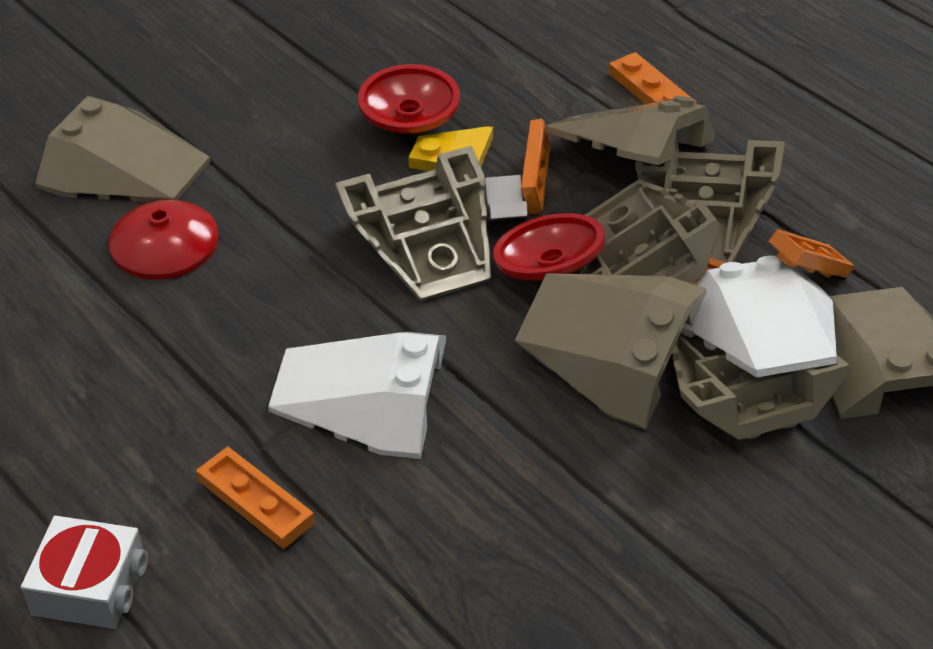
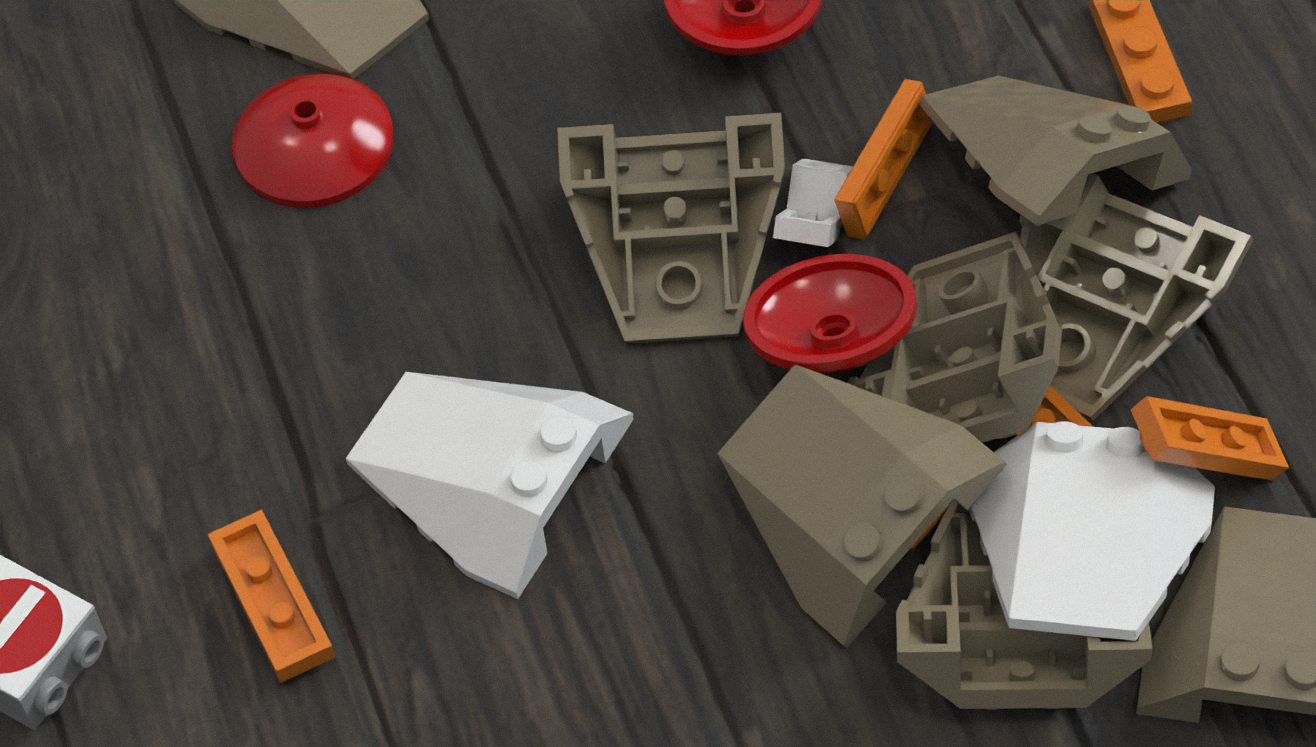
camera: 25 degrees right, 10 degrees up
yellow wing [409,126,493,171] -> none

